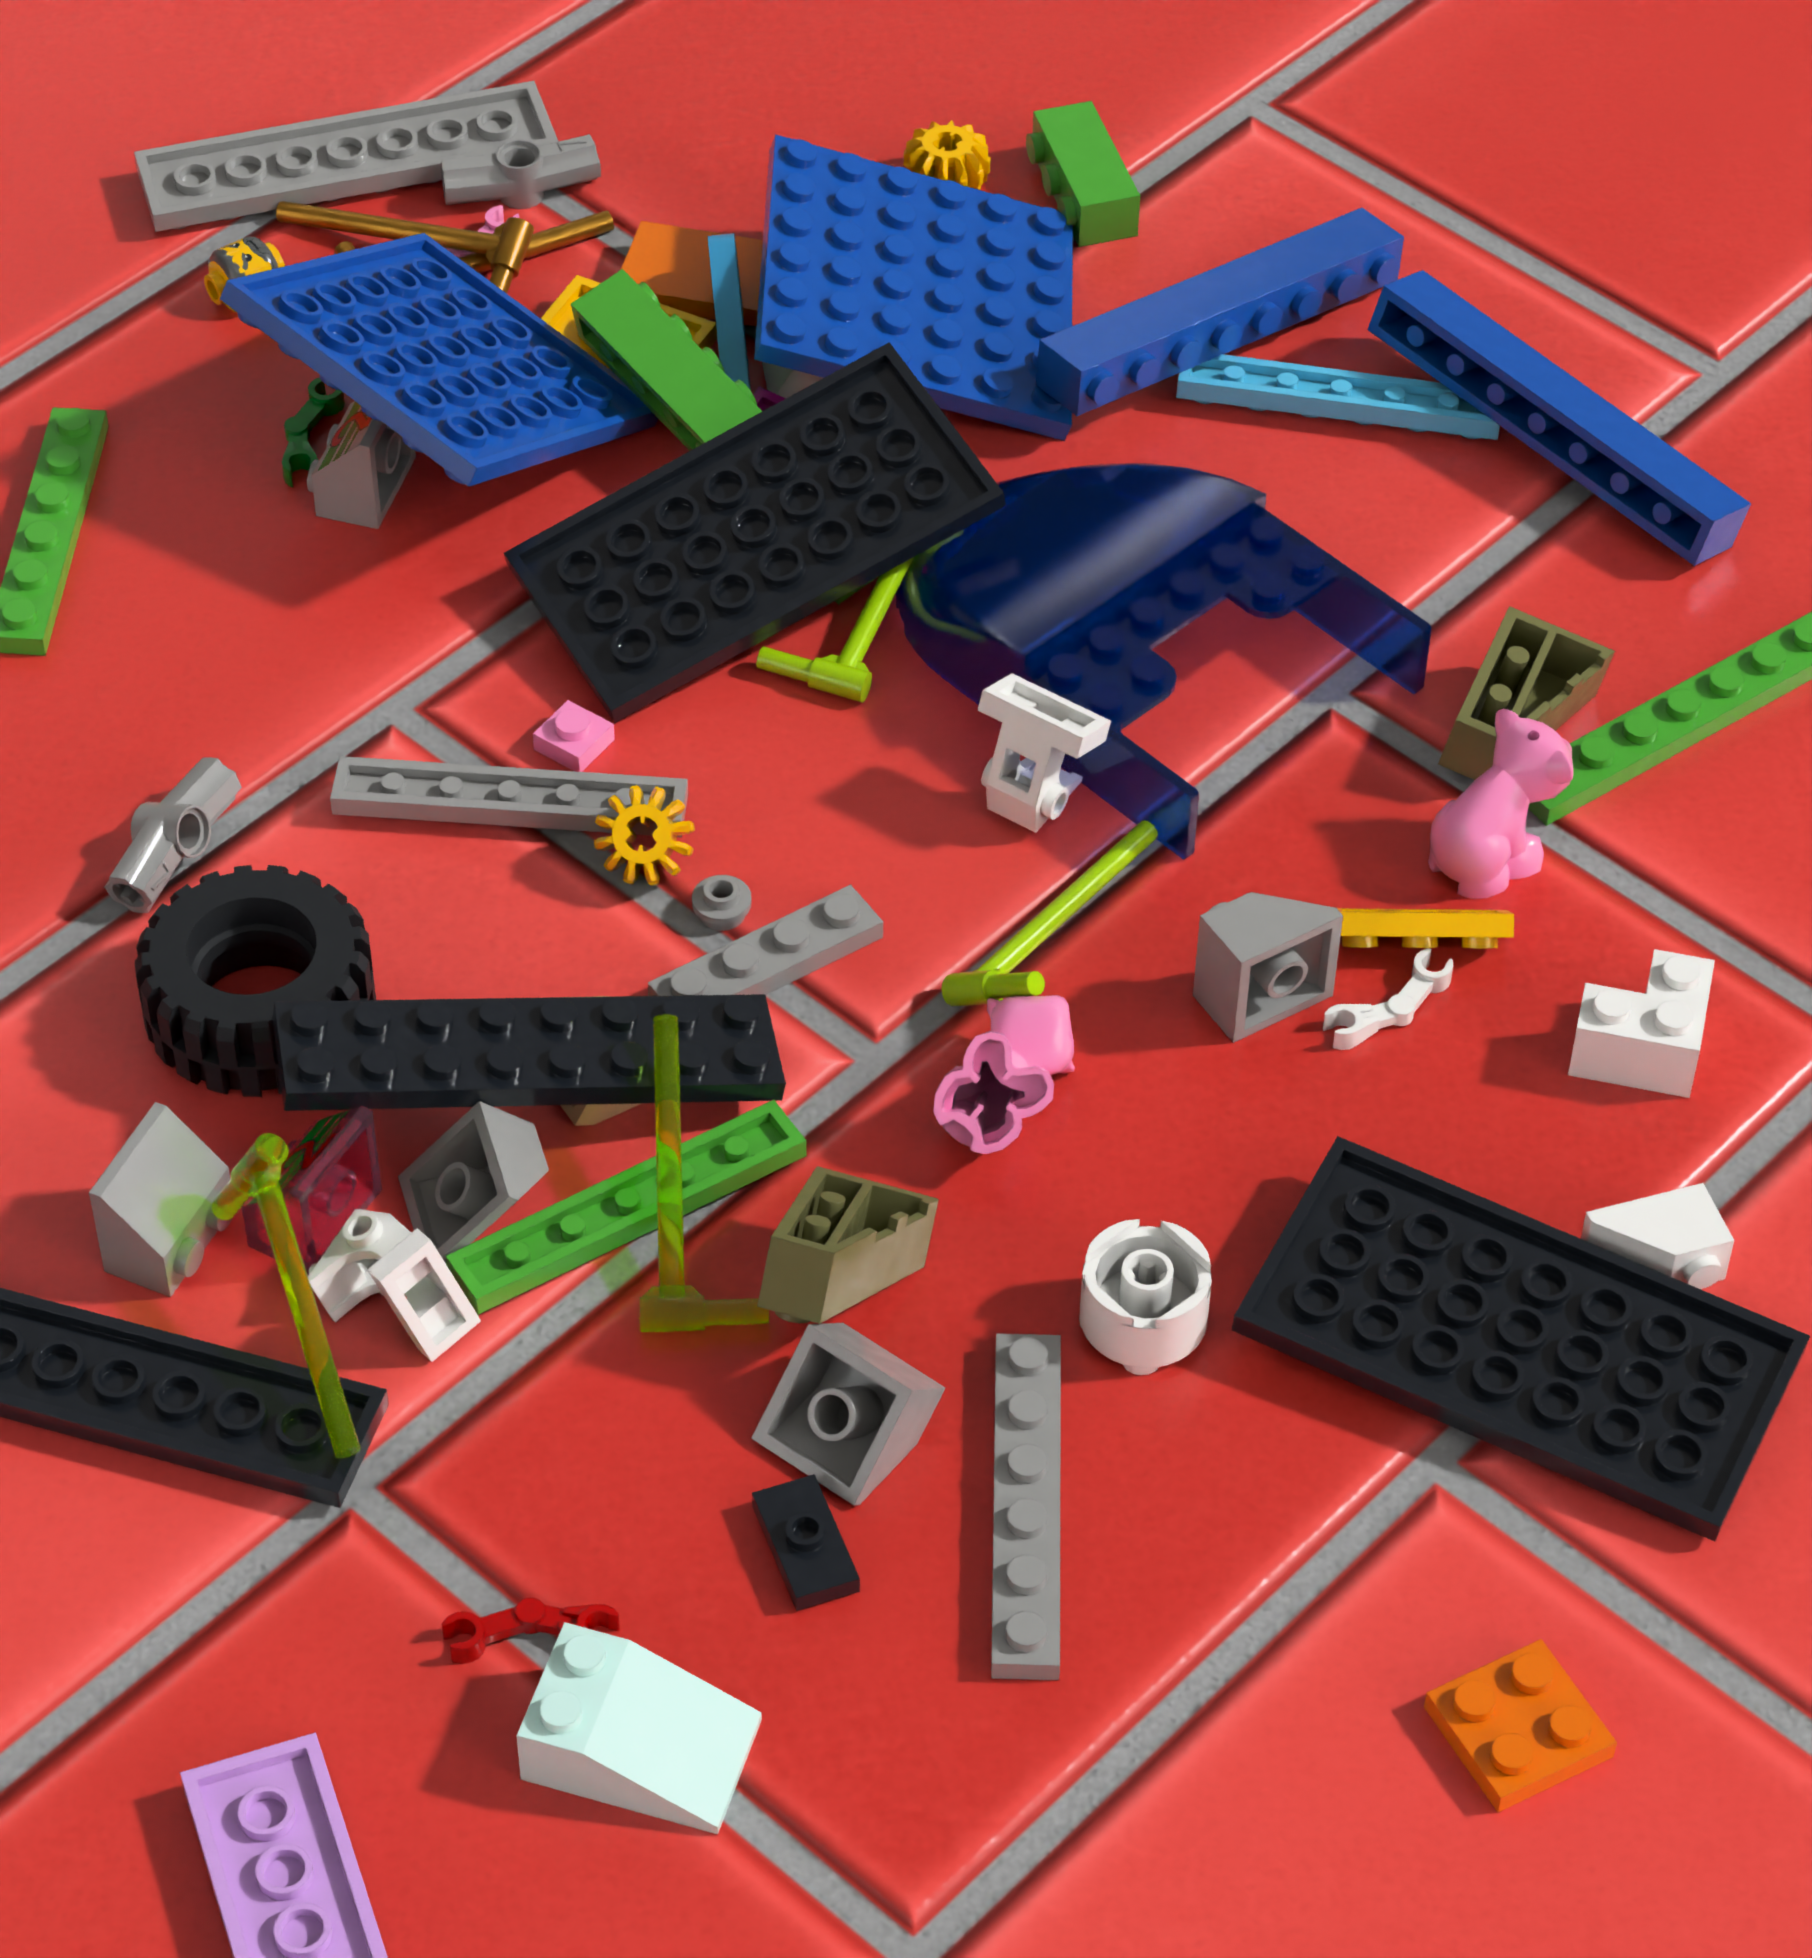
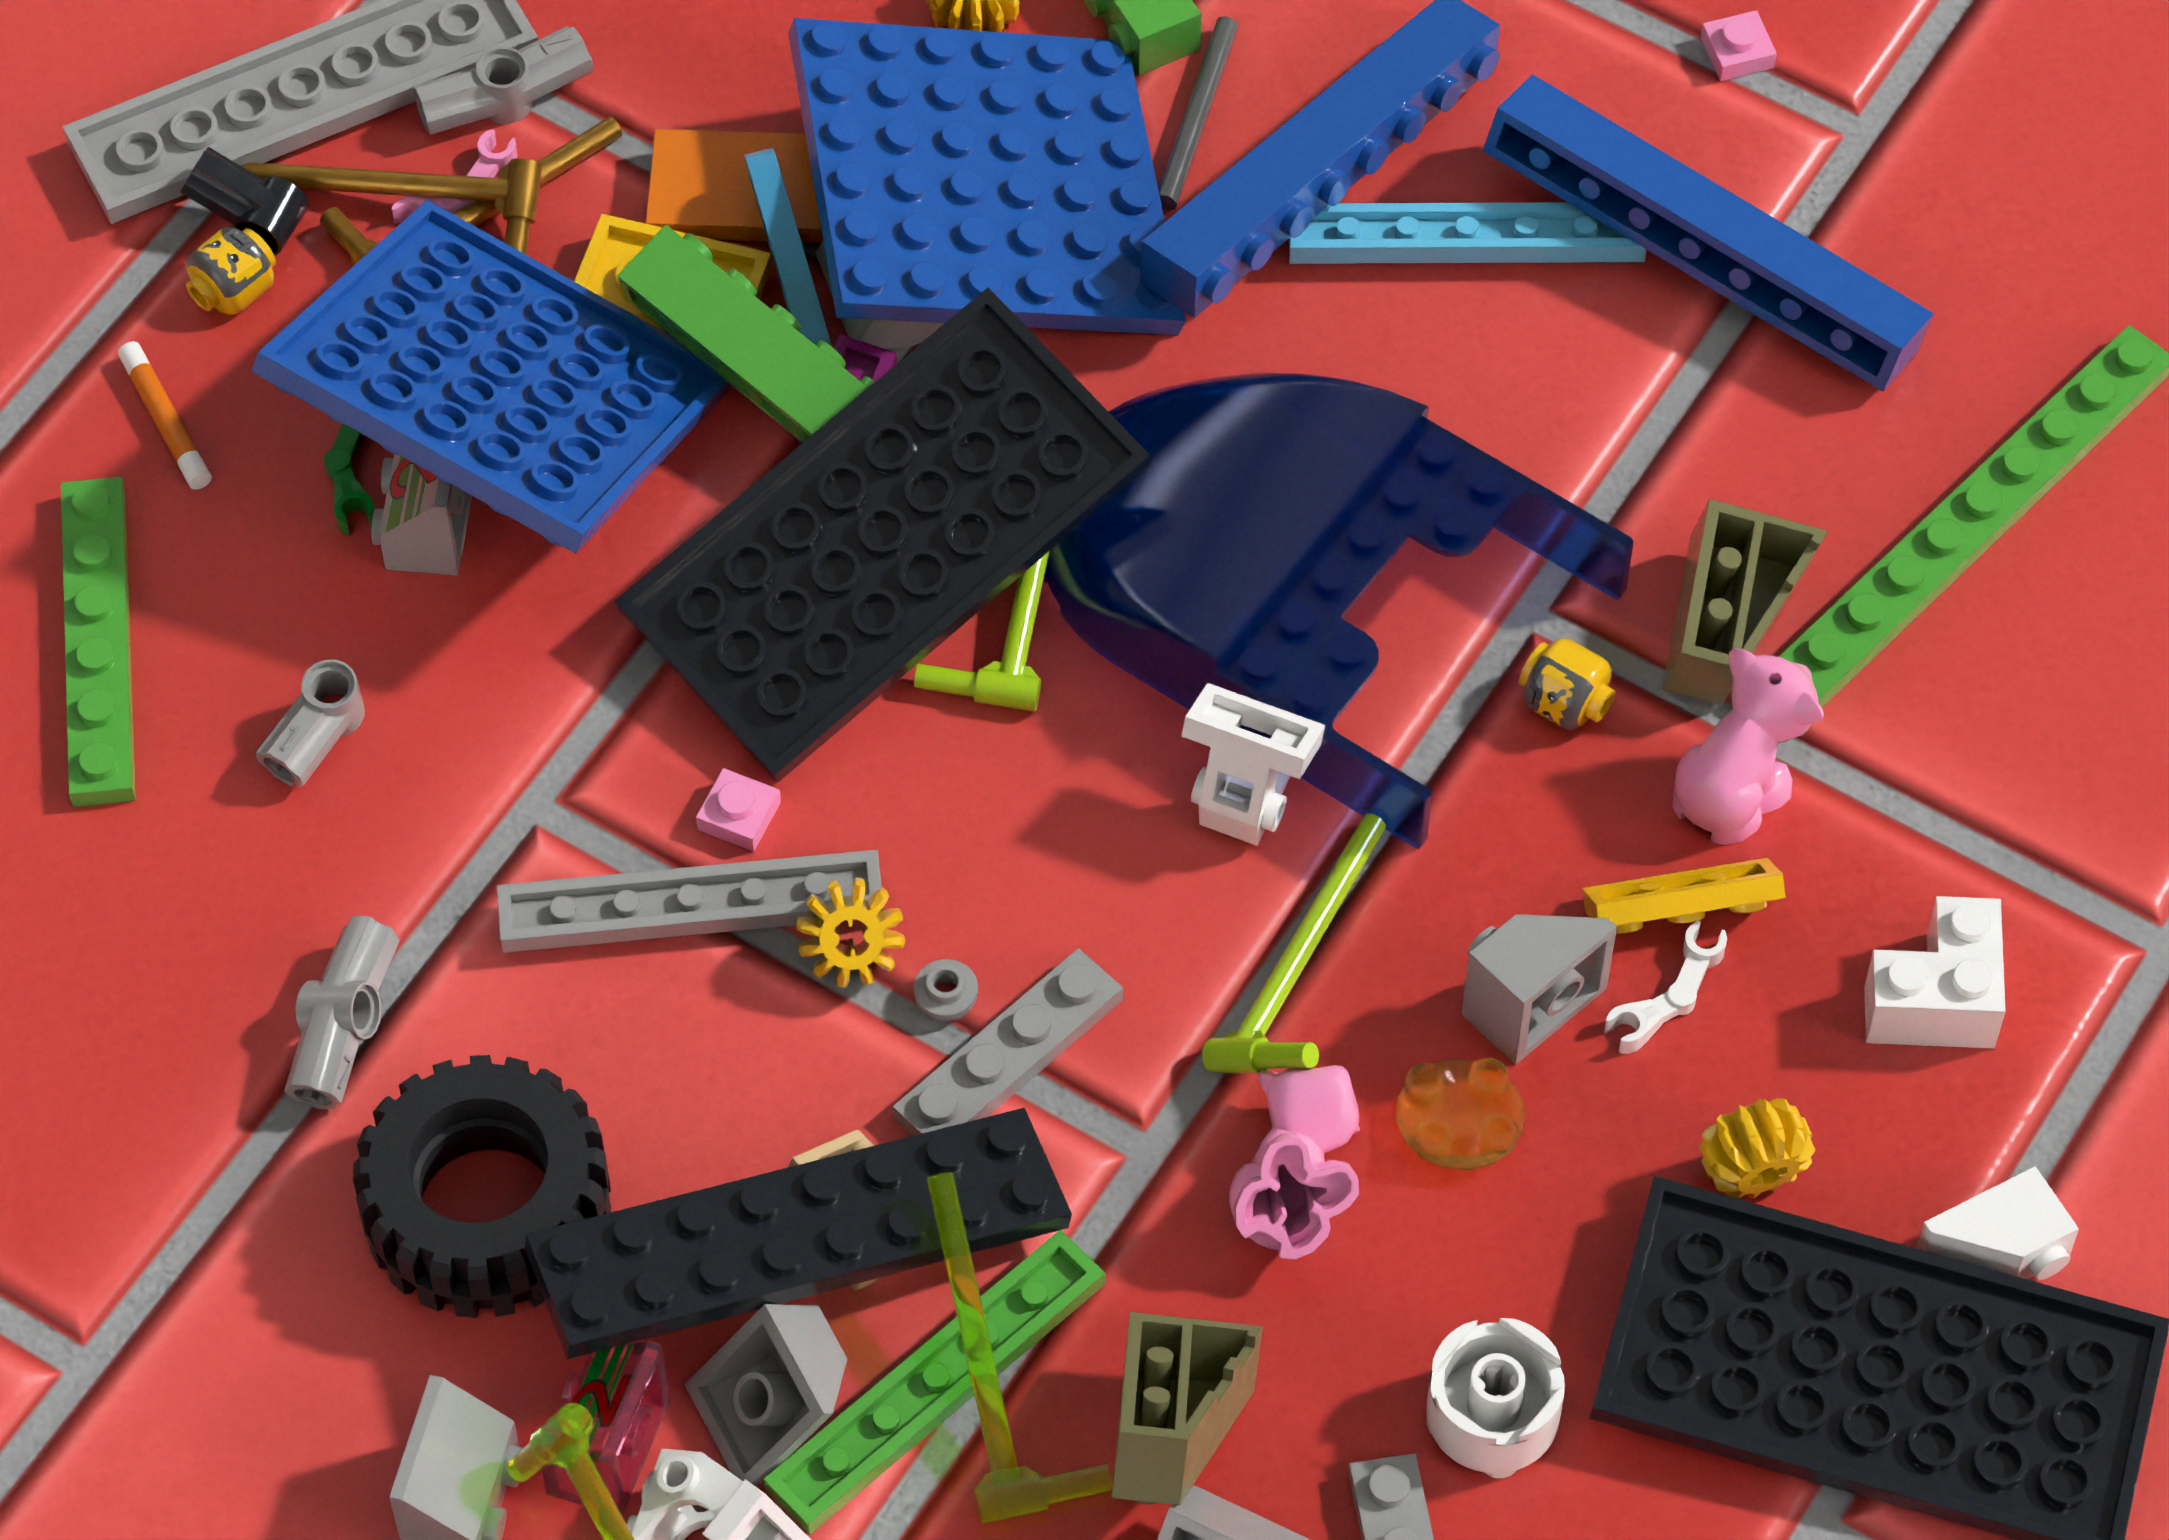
camera: 10 degrees left, 10 degrees up
none -> orange bar [118,341,212,490]
none -> black piece [180,147,309,255]
none -> light grey piece [256,660,365,787]
none -> dark grey bar [1158,17,1238,211]
none -> clear yellow dish [1396,1058,1525,1170]
none -> yellow head [1519,638,1616,730]
none -> yellow gear [1699,1098,1815,1198]
none -> bright pink plate [1701,10,1777,82]

